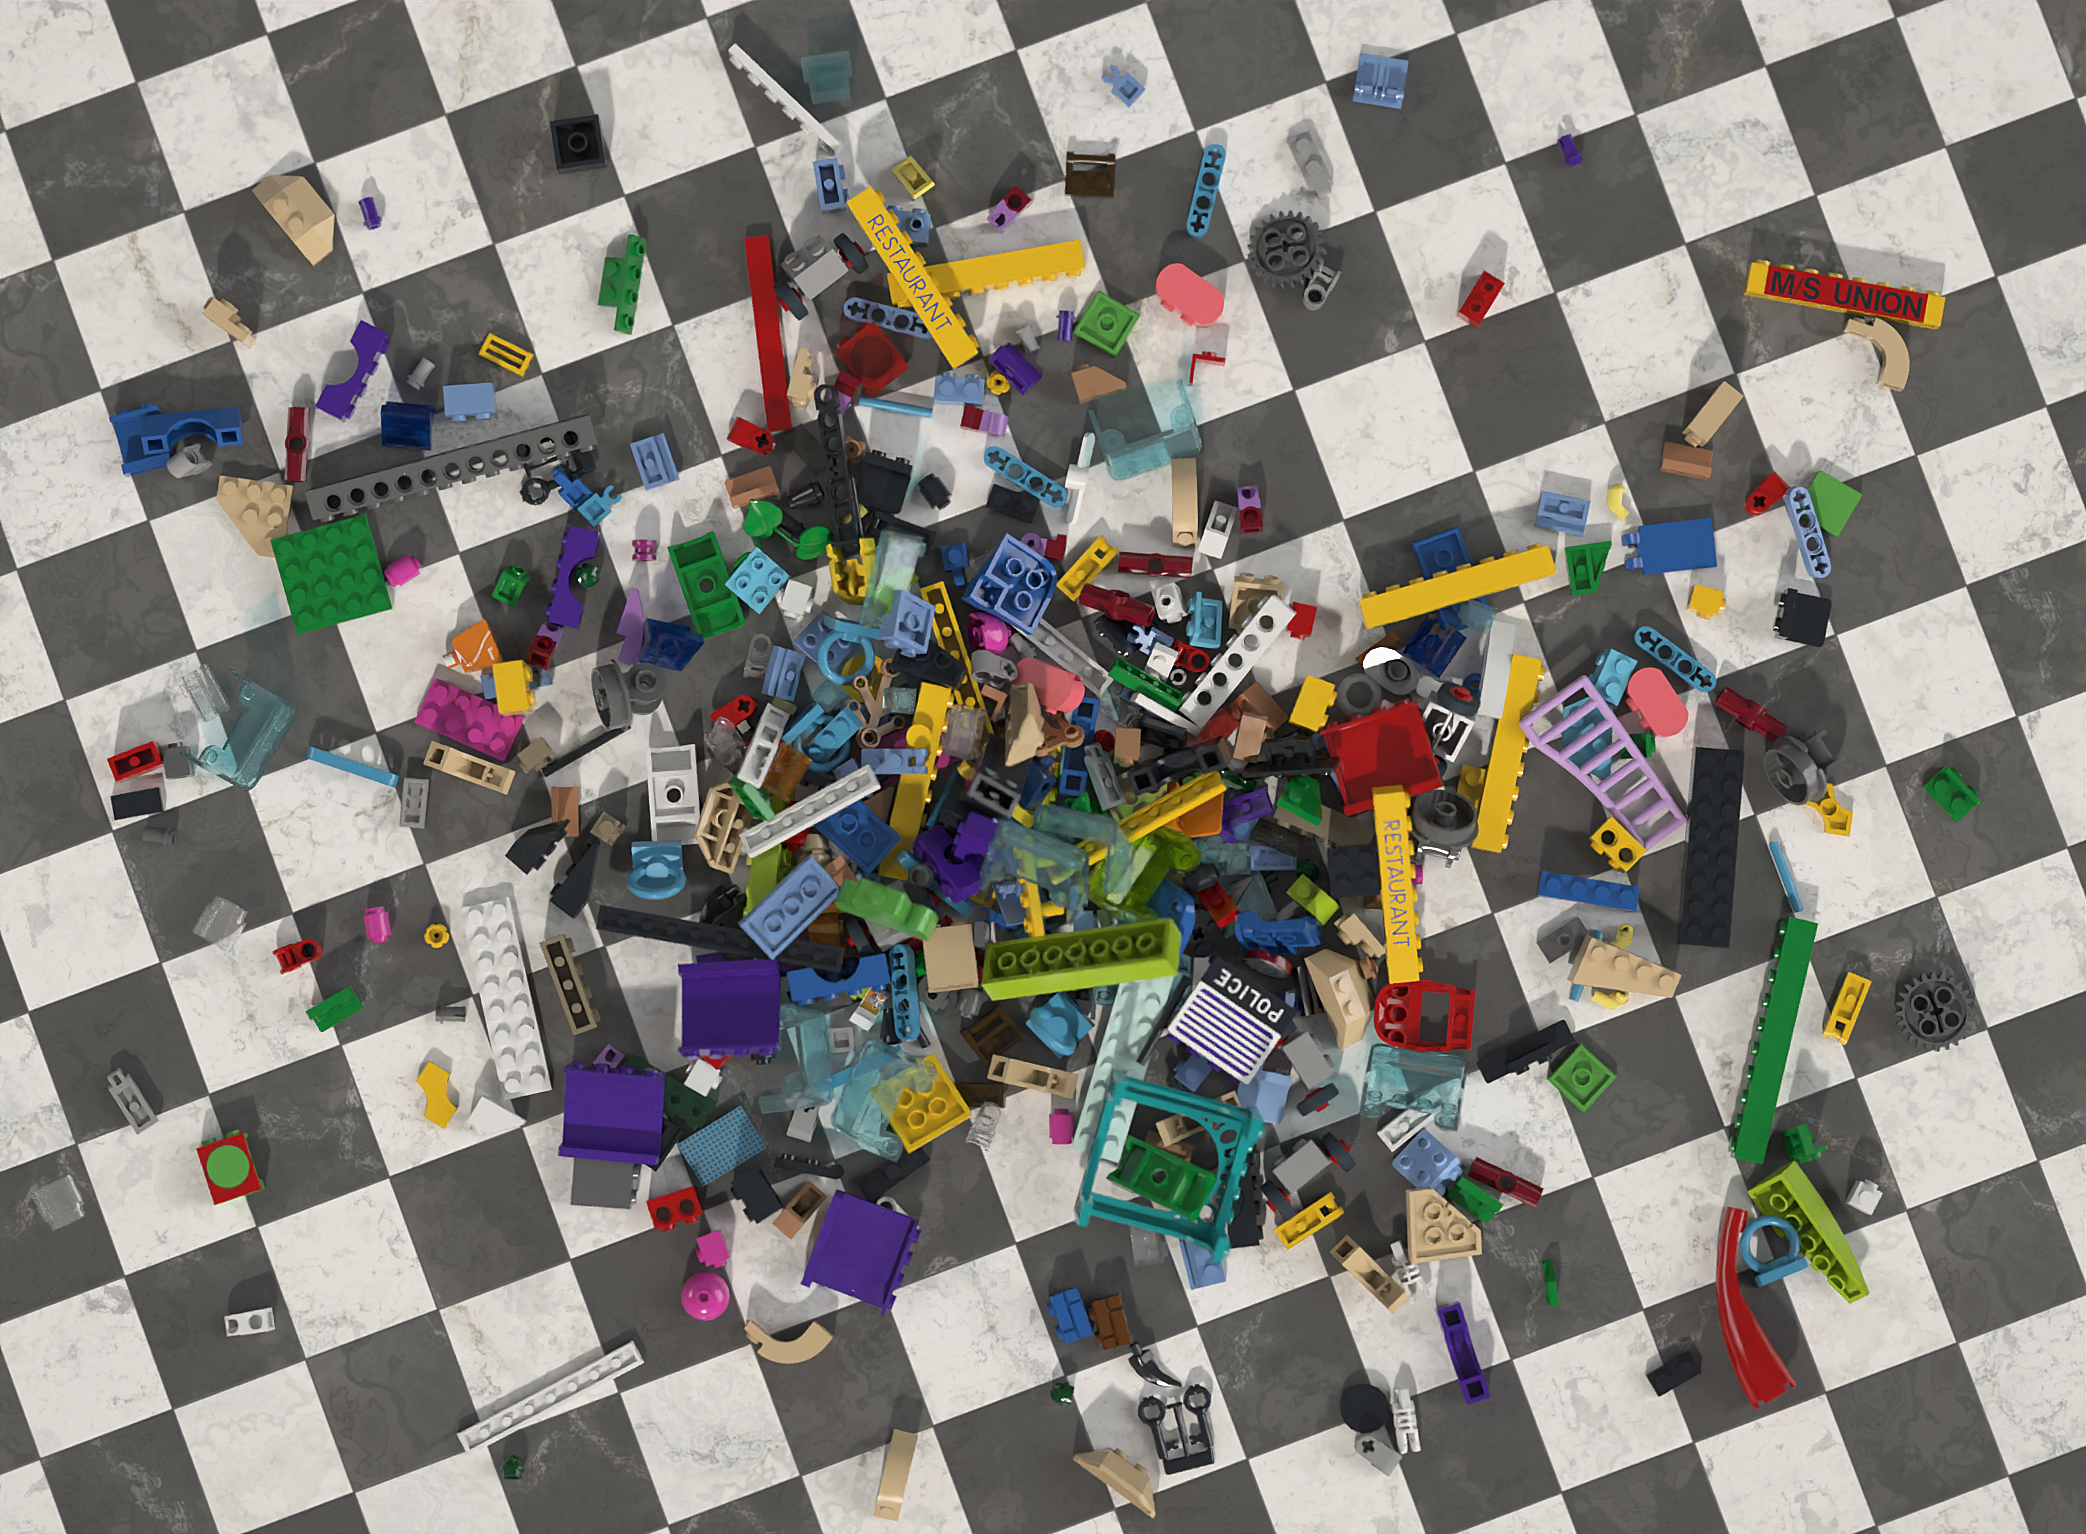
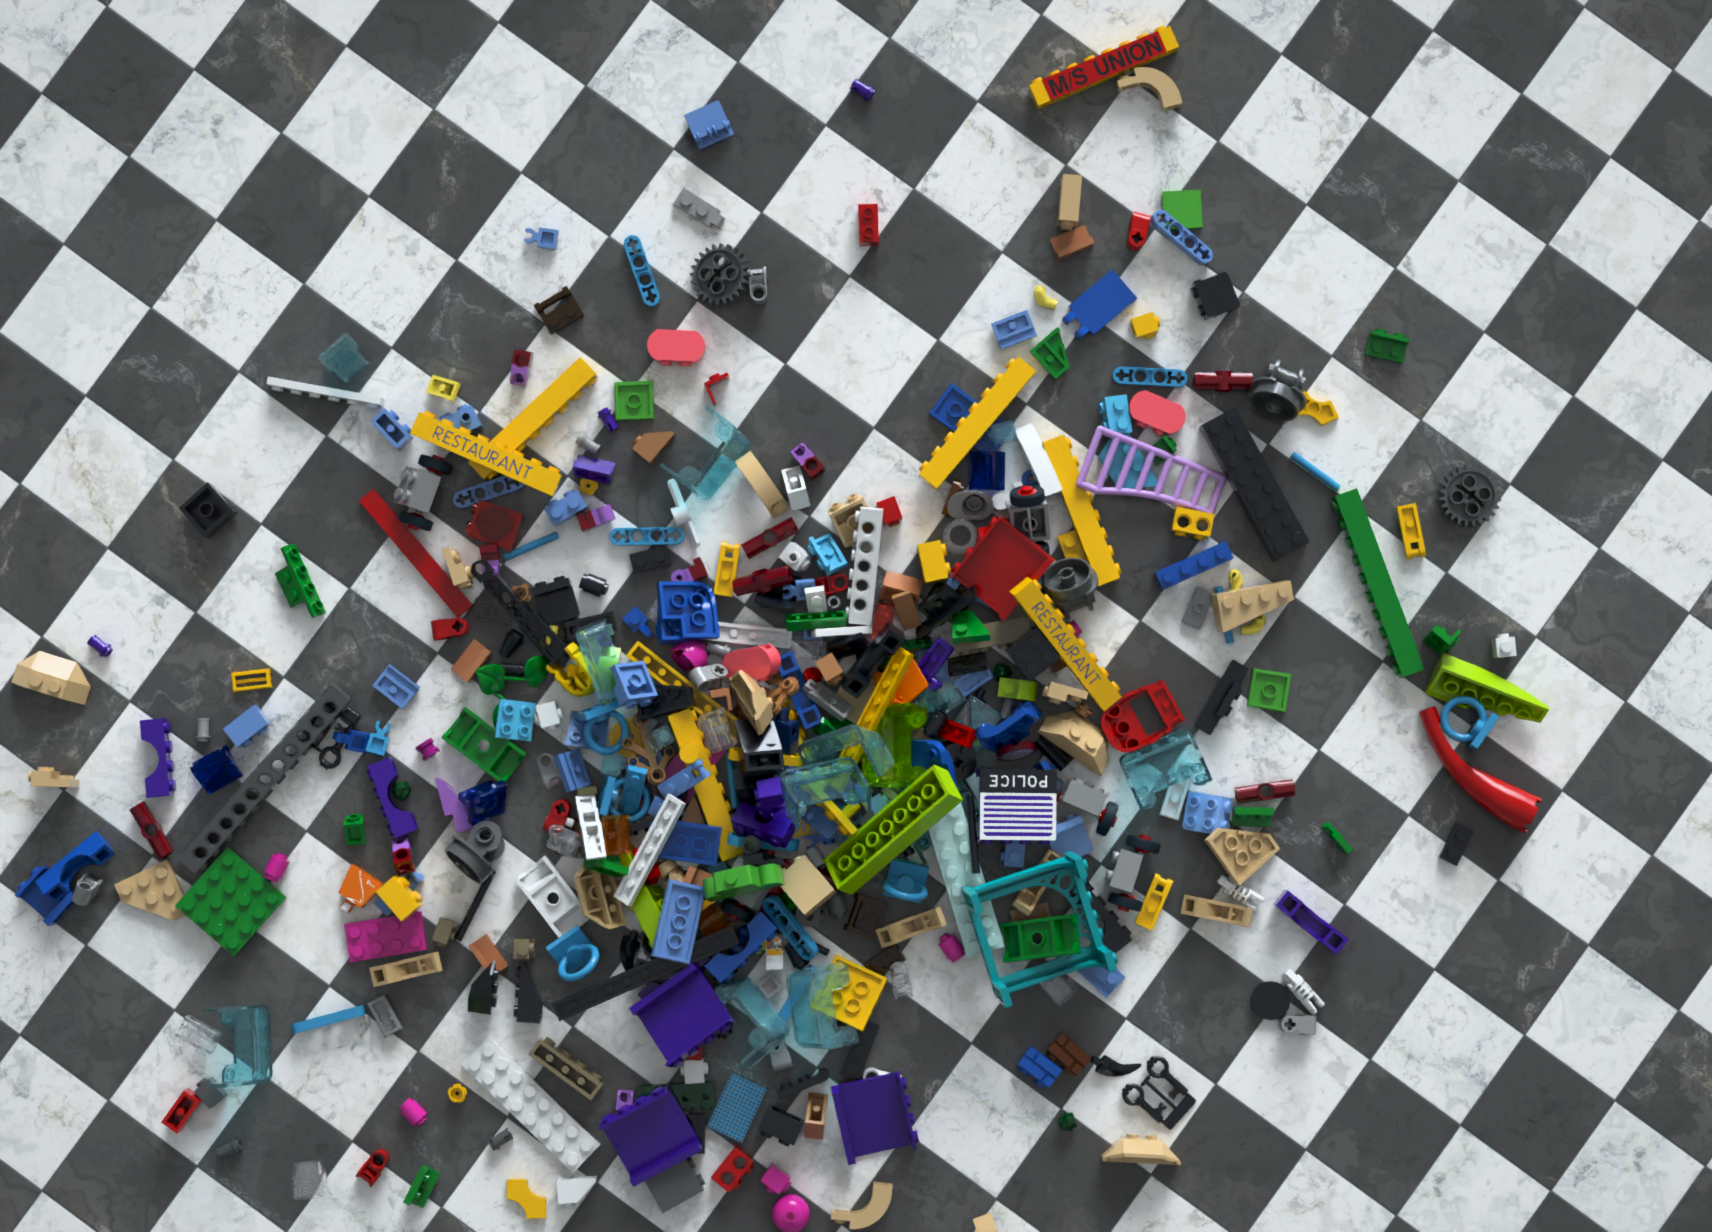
camera: 35 degrees left, 0 degrees up
black tile [110,787,164,821] -> none

